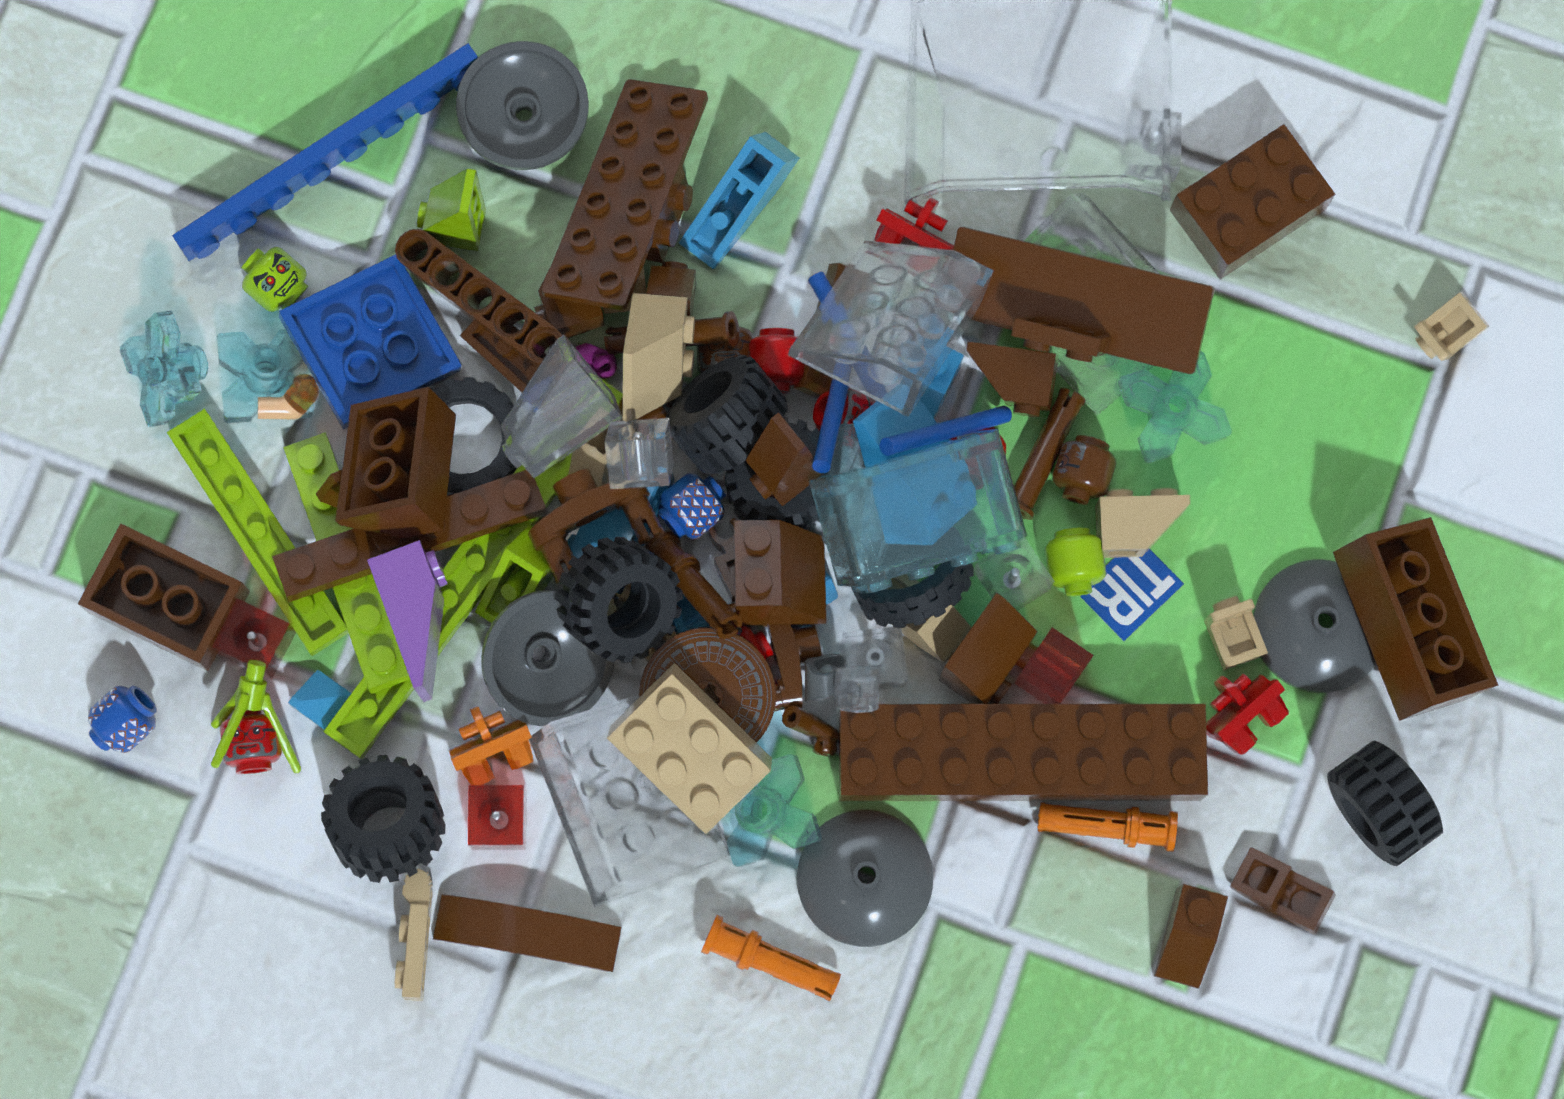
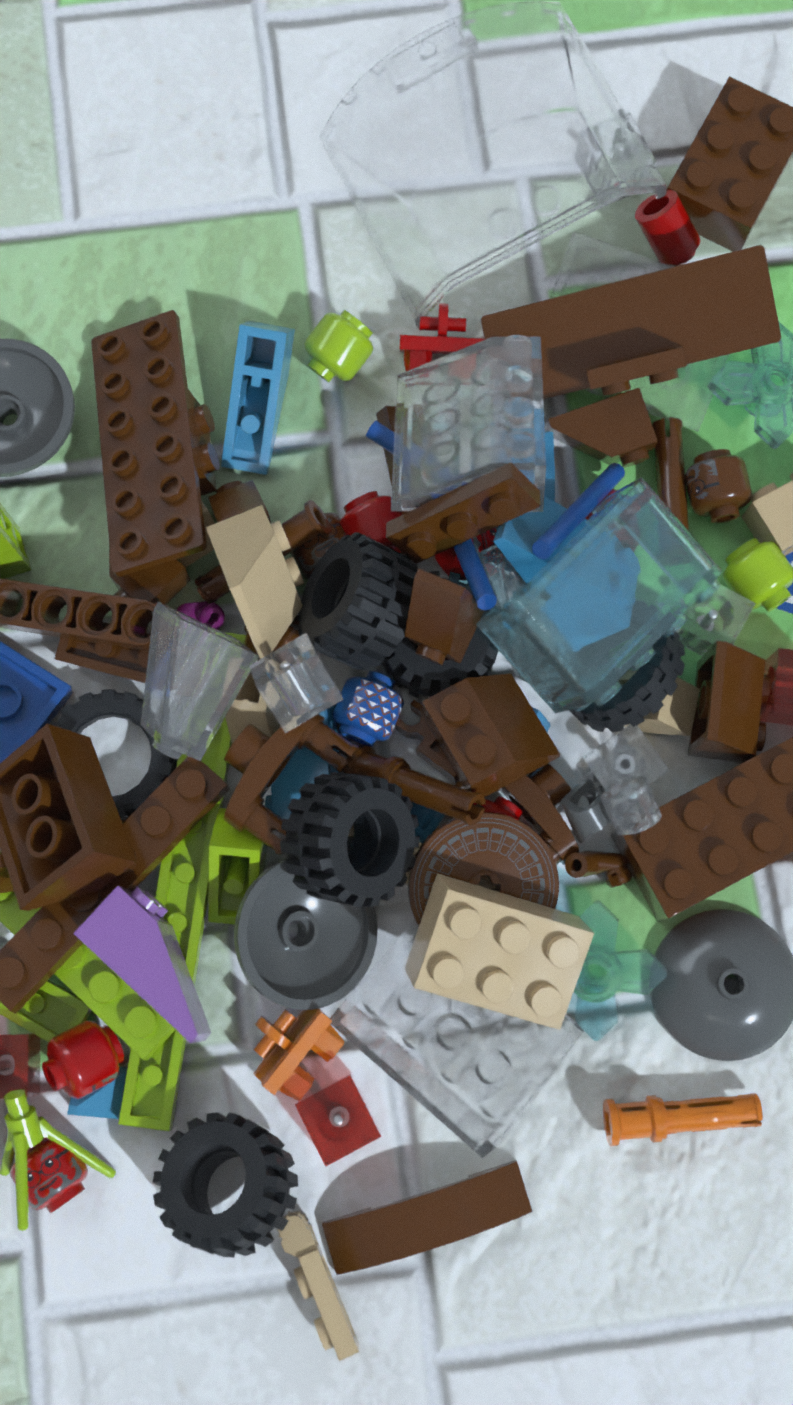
camera: 25 degrees left, 0 degrees up
none -> red head [42,1021,124,1099]
none -> lime head [304,310,373,383]
none -> reddish brown plate [386,462,541,564]
none -> red brick [635,190,700,266]

